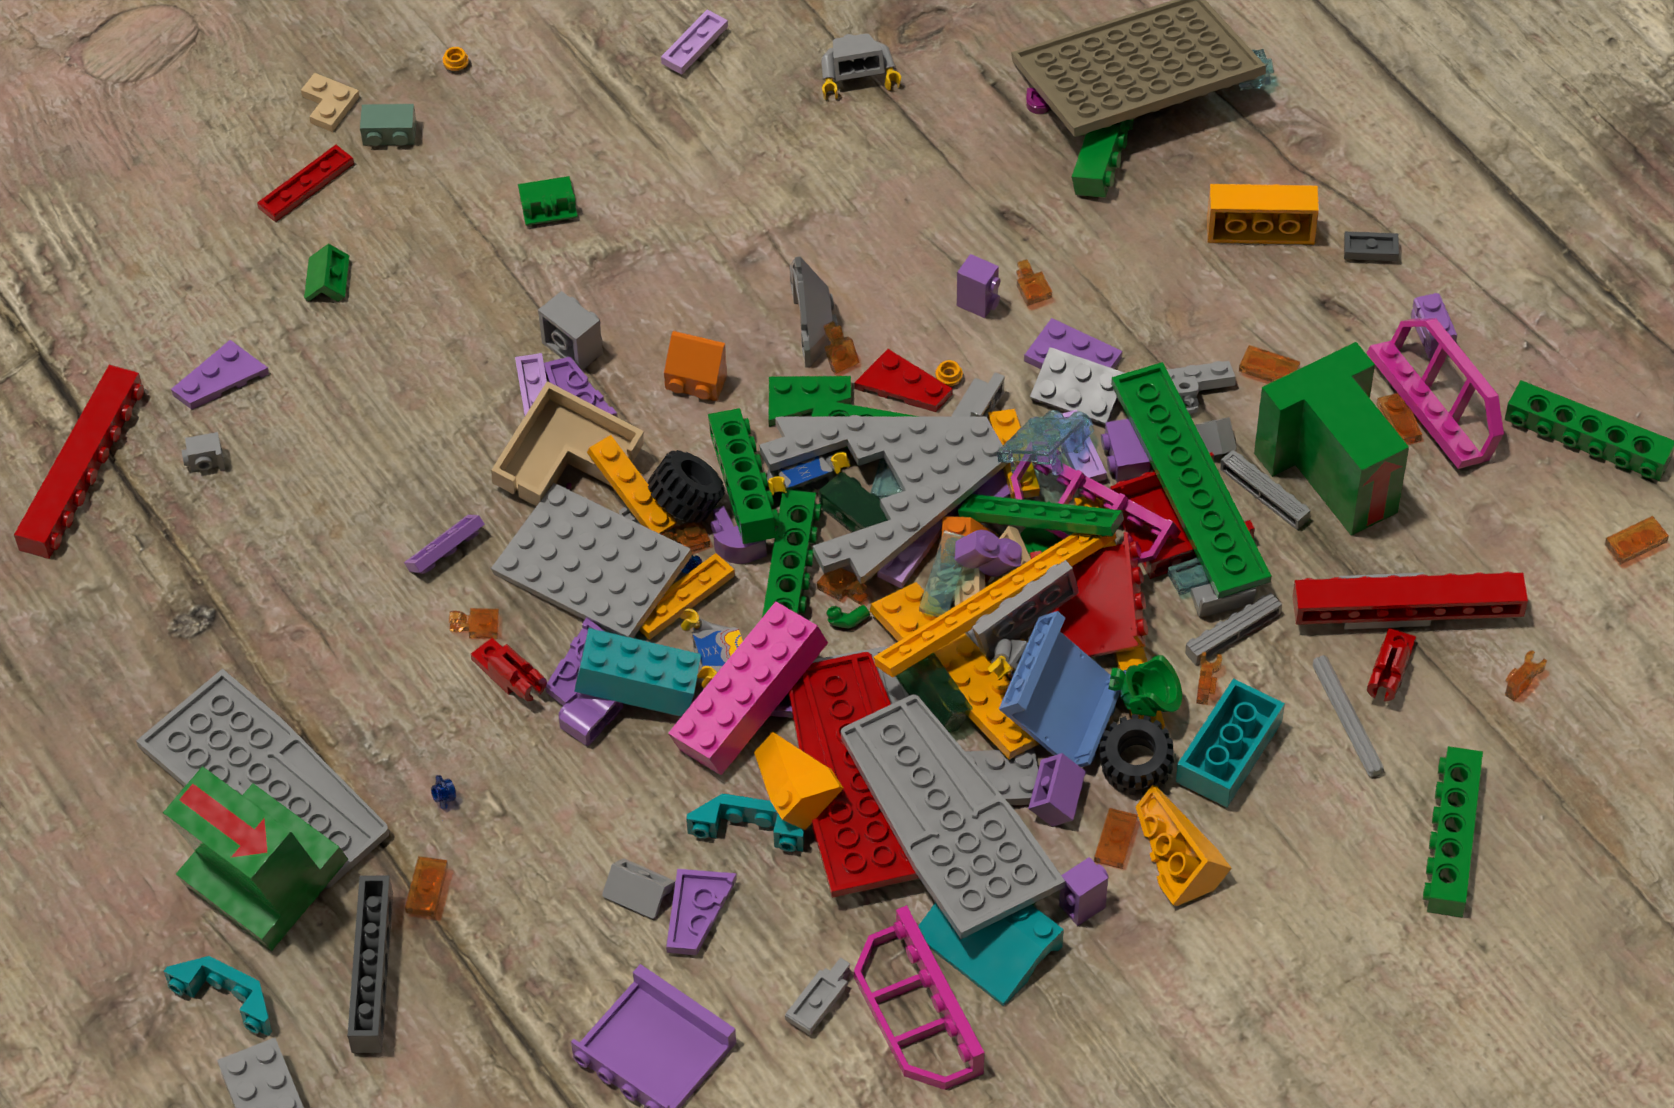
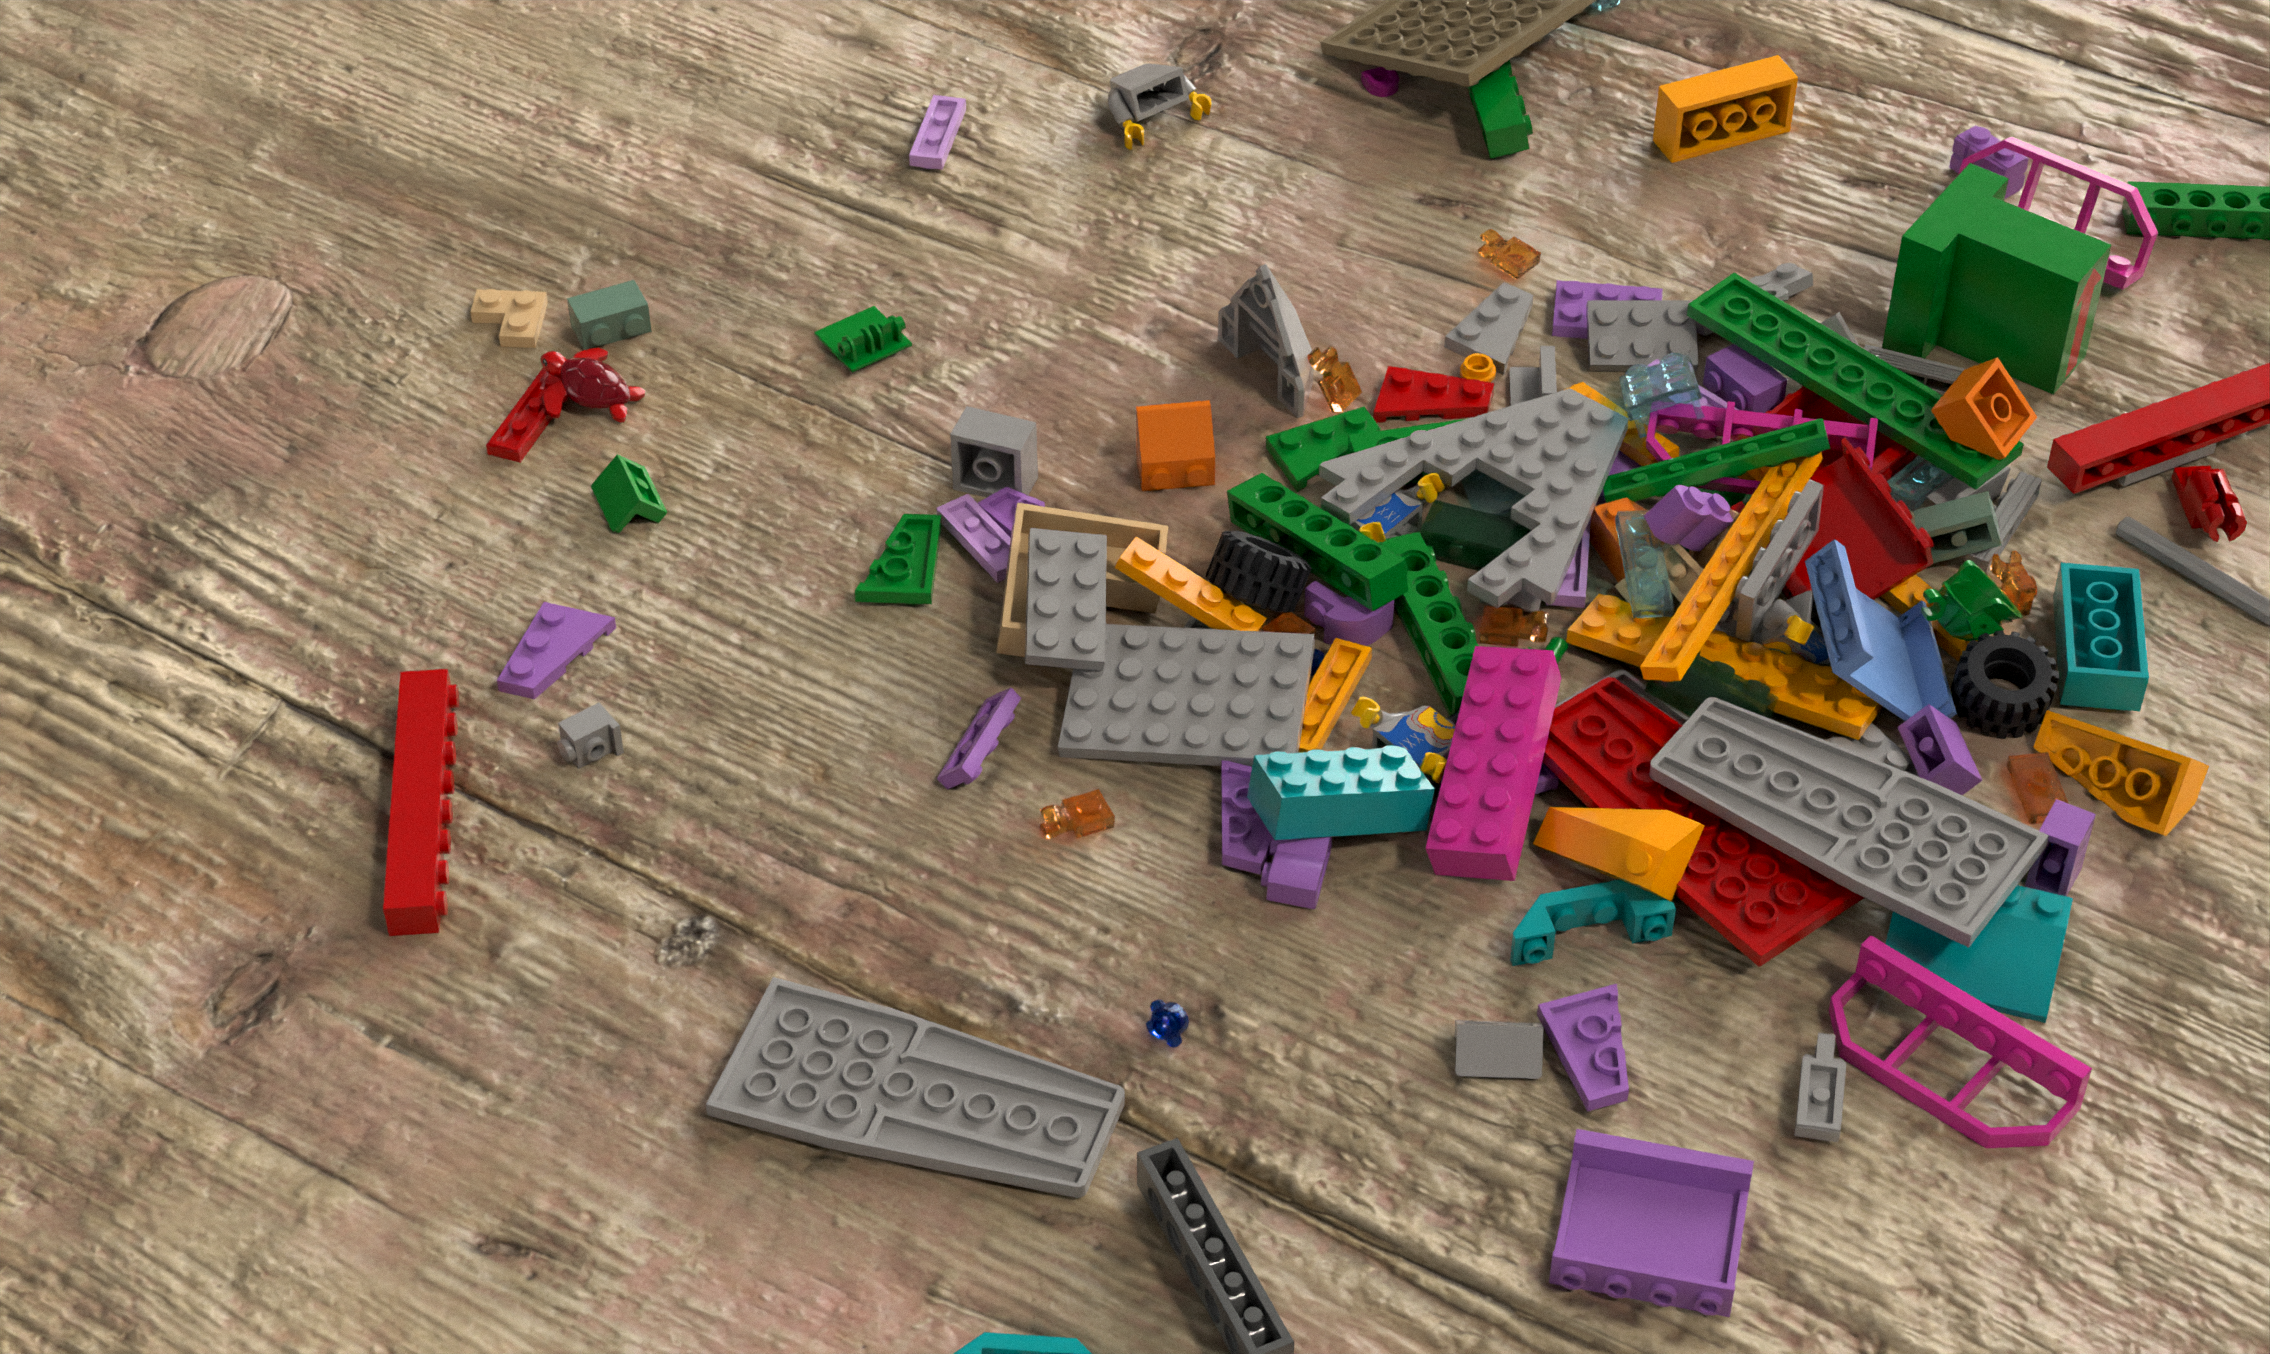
camera: 25 degrees left, 10 degrees down
green piece [163,766,348,951] -> none
clear orange plate [405,856,448,917] -> none
light orange plate [443,47,469,71] -> none
red plate [471,637,547,701] -> none
medium lavender brick [957,254,1001,318] -> none
clear orange plate [1239,345,1300,382] -> none
dark grey plate [1344,231,1399,261] -> none
none -> animal [540,348,645,422]
none -> green wing [855,514,942,604]
none -> light grey plate [1025,528,1107,671]
none -> light grey wing [1444,282,1533,375]
none -> sand green brick [1914,491,2002,563]
none -> orange slope [1931,357,2037,460]

